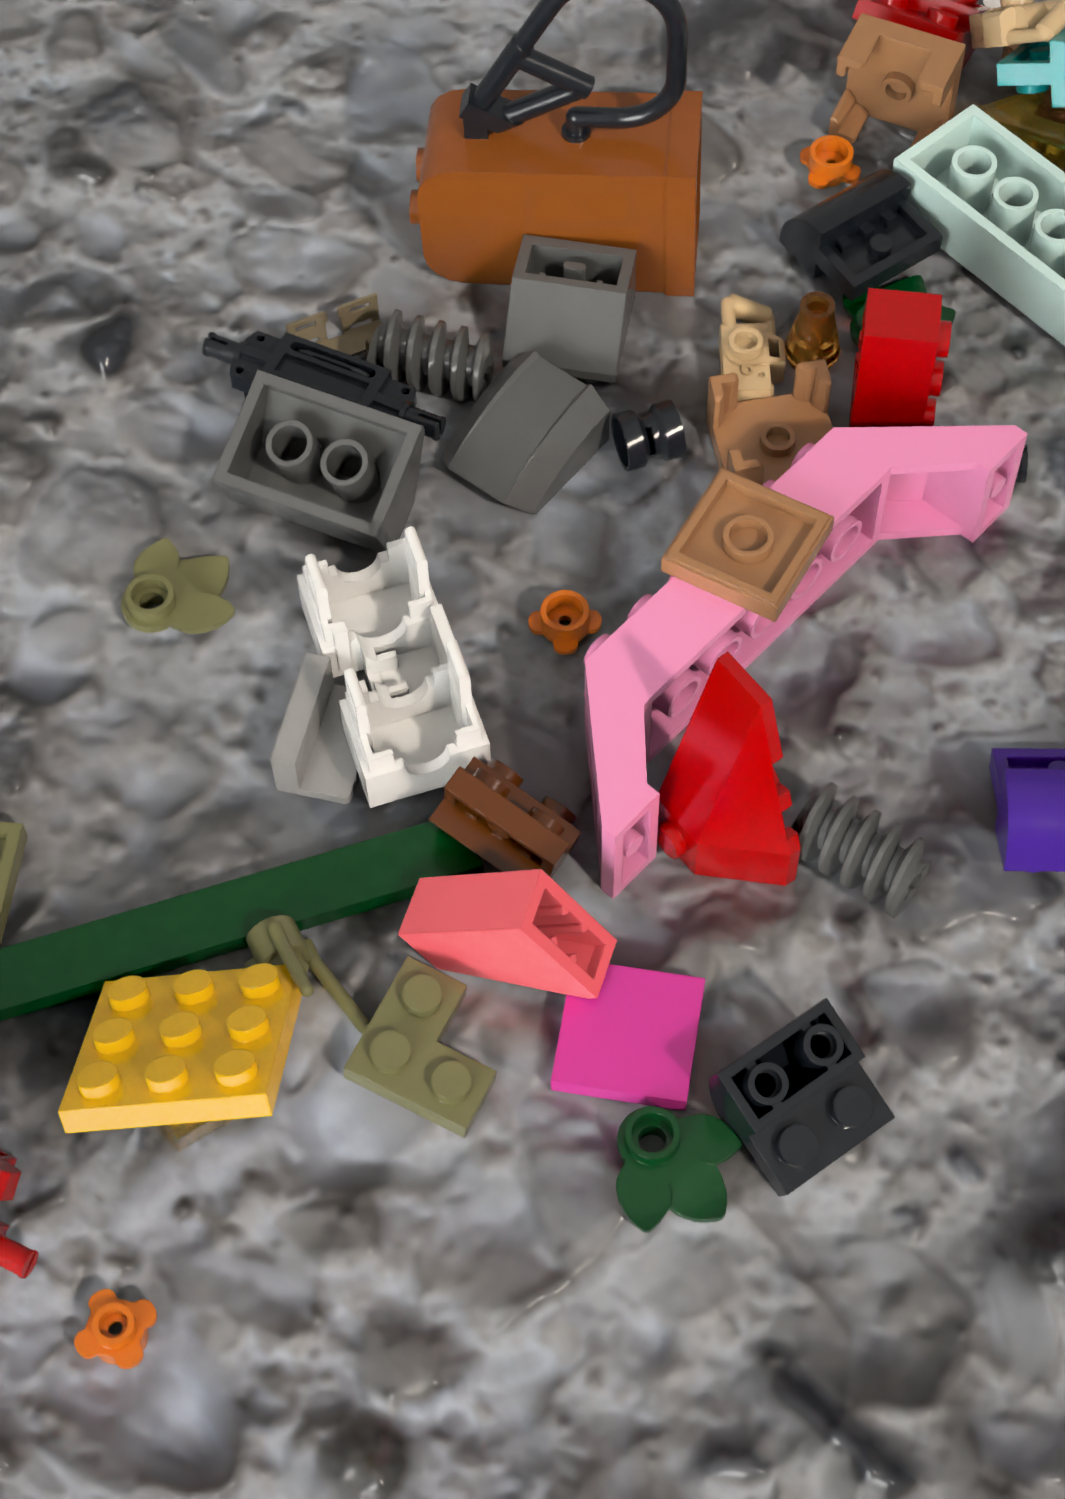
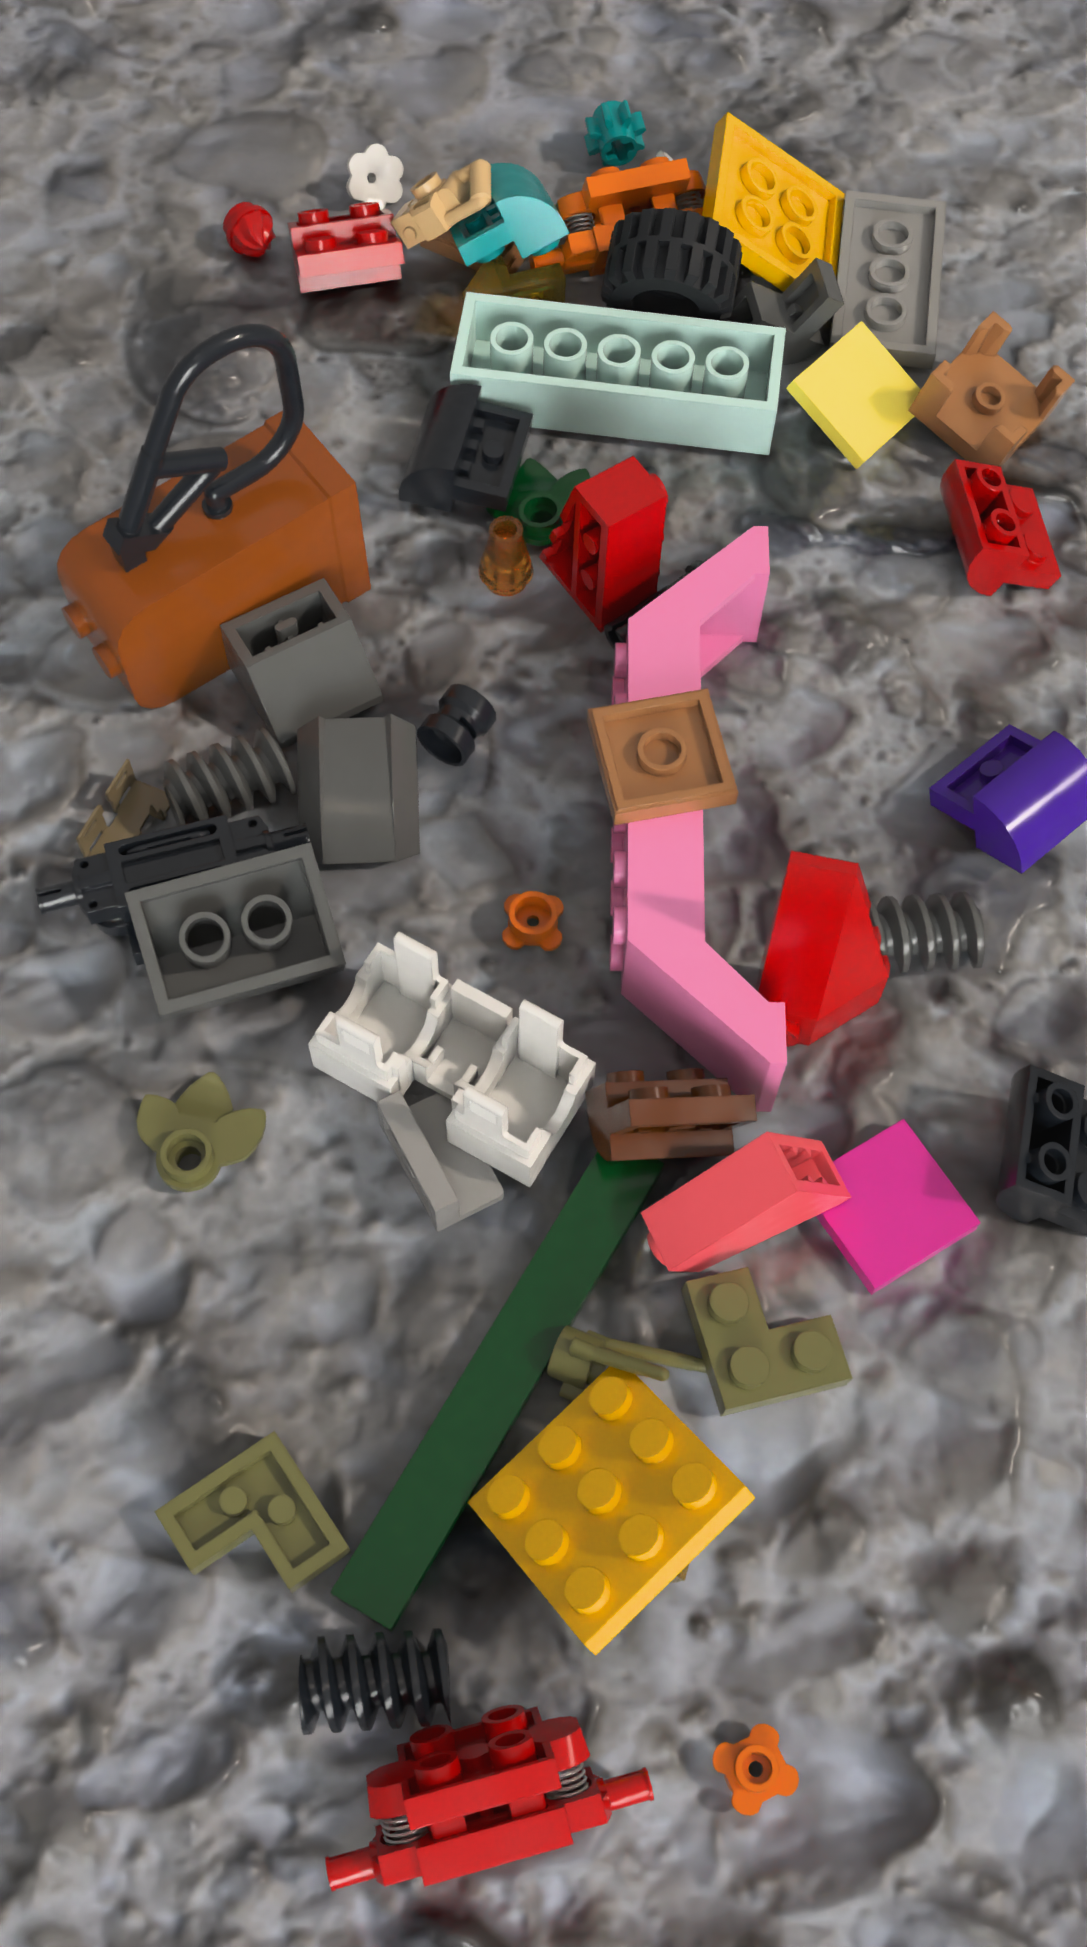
camera: 45 degrees left, 5 degrees up
dark green plate [616,1106,742,1233] -> none
medium nougat panel [706,359,833,485] -> none
tan piece [718,293,786,402] -> none
orange plate [799,135,861,189] -> none
medium nougat panel [828,13,966,147] -> none

